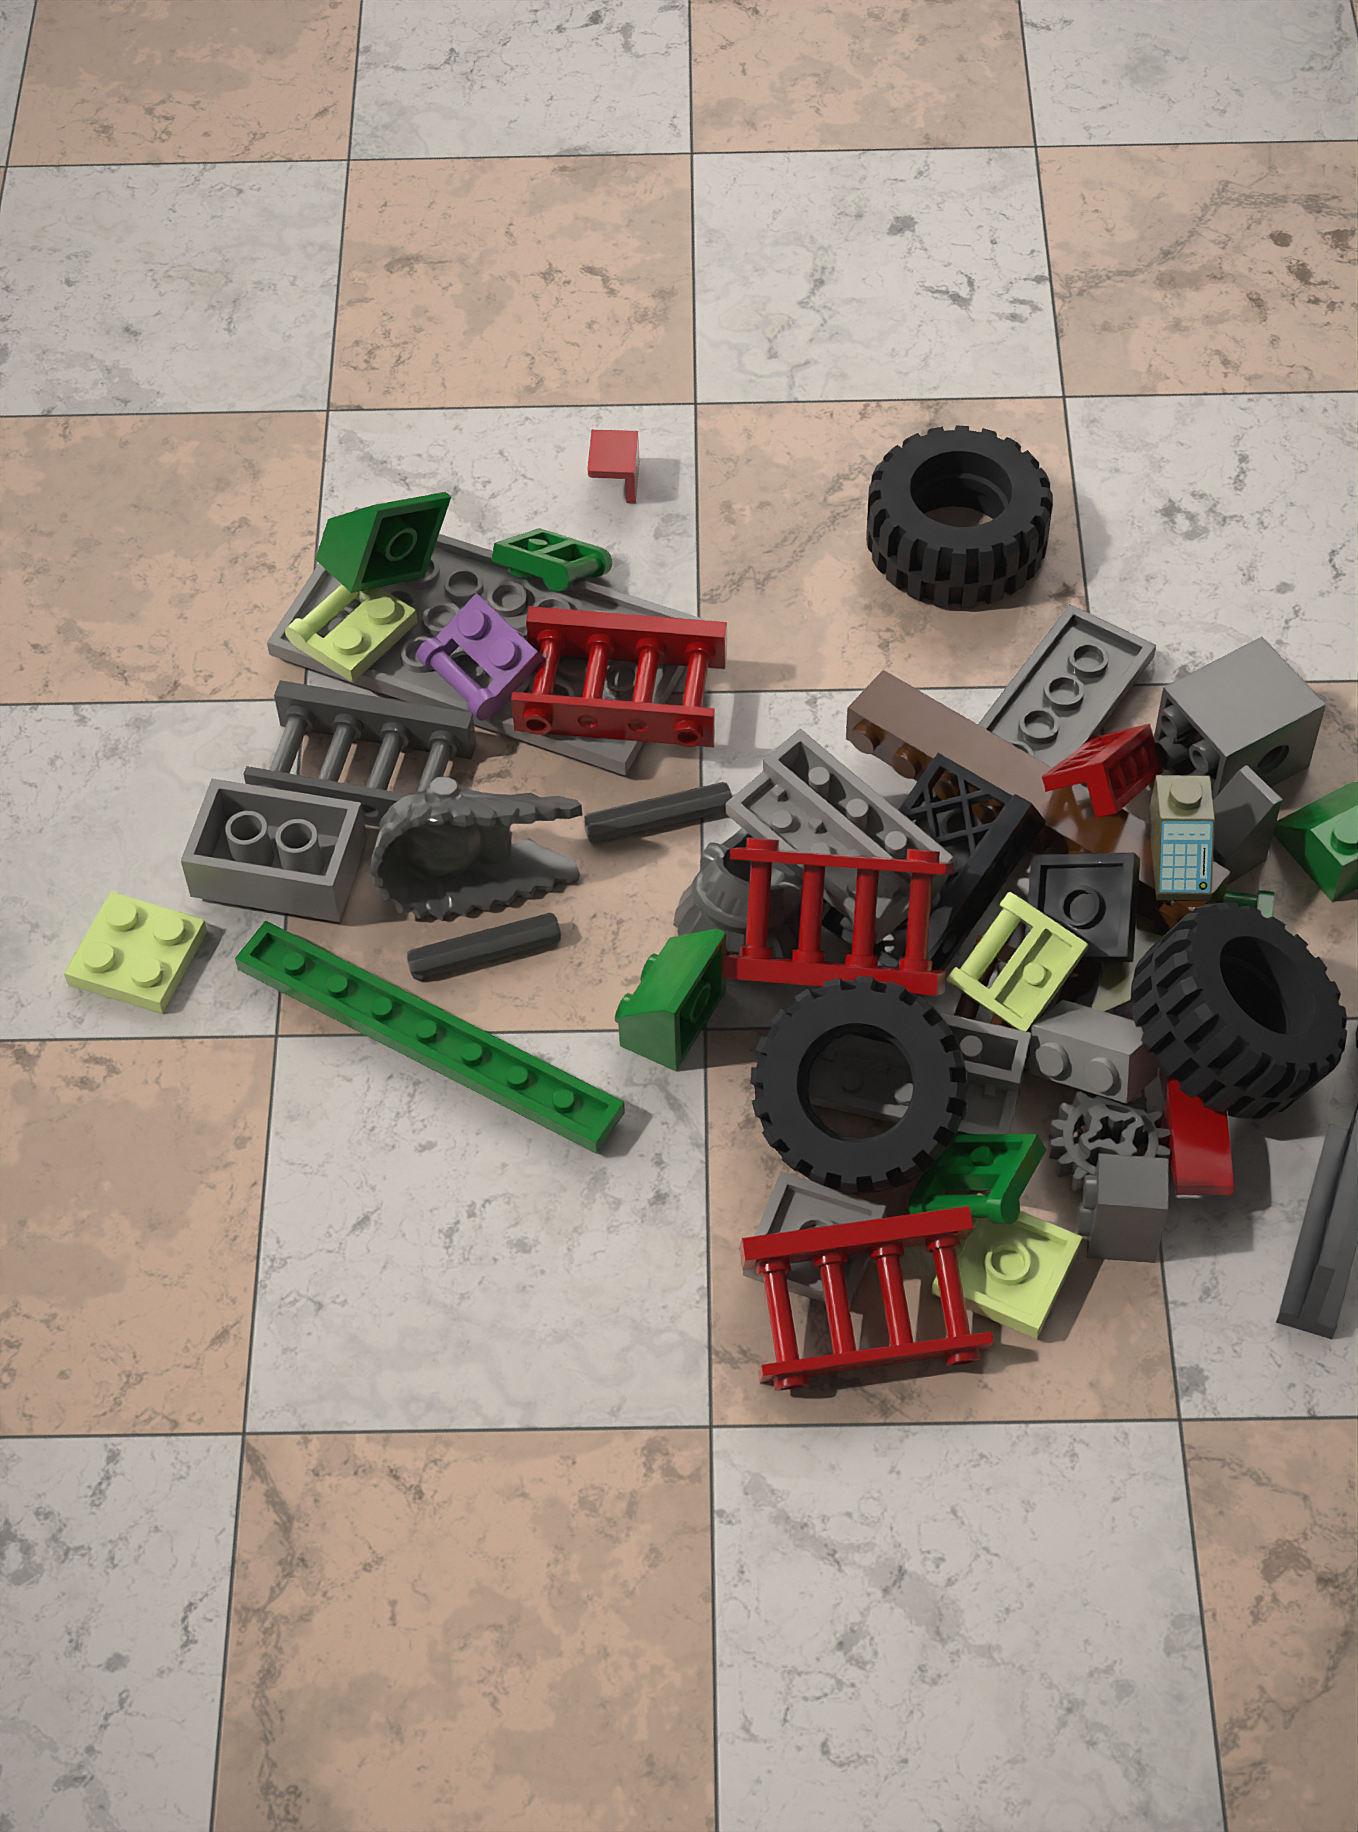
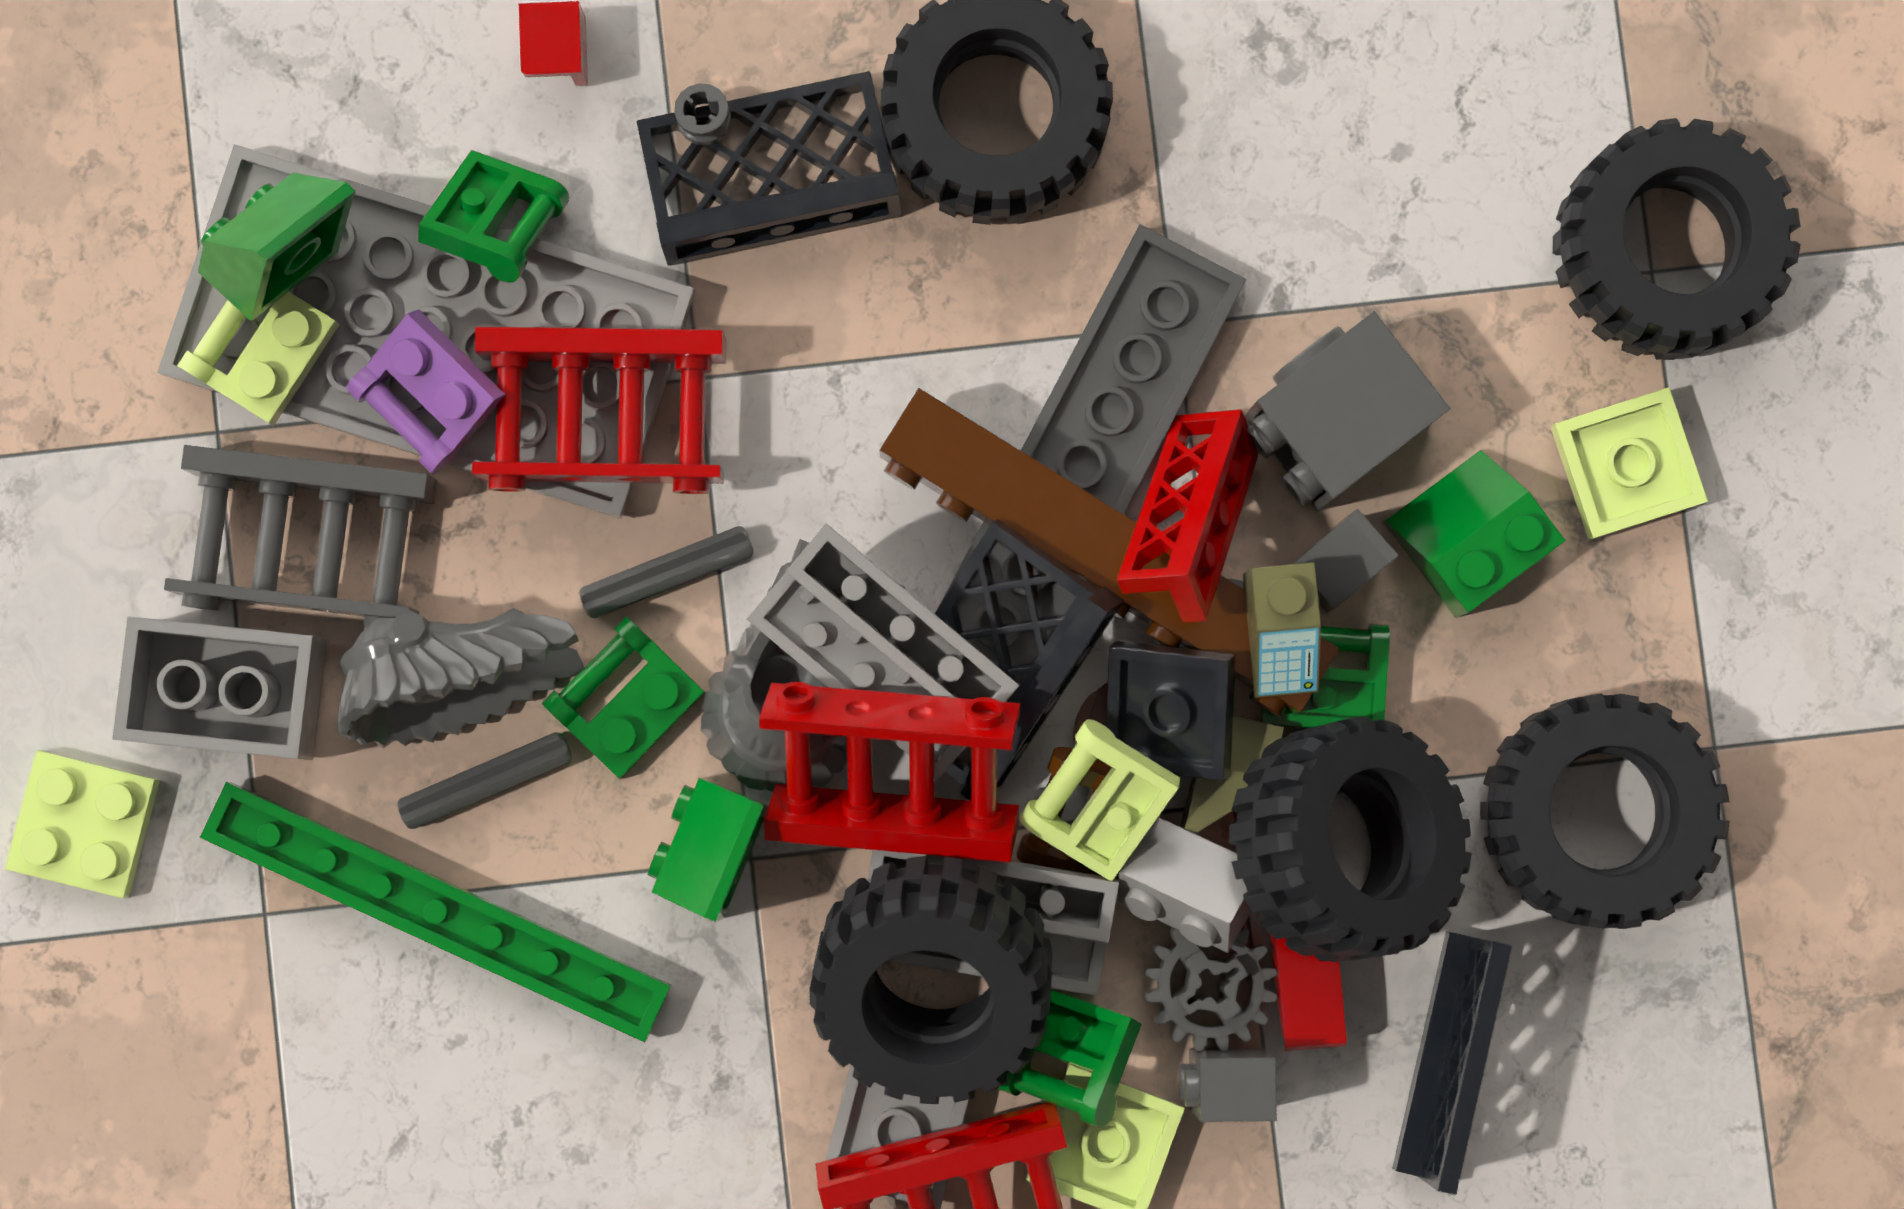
camera: 15 degrees left, 30 degrees up
none -> green plate [542,616,706,779]
none -> black fence [636,71,901,266]
none -> dark grey bush [674,83,731,145]

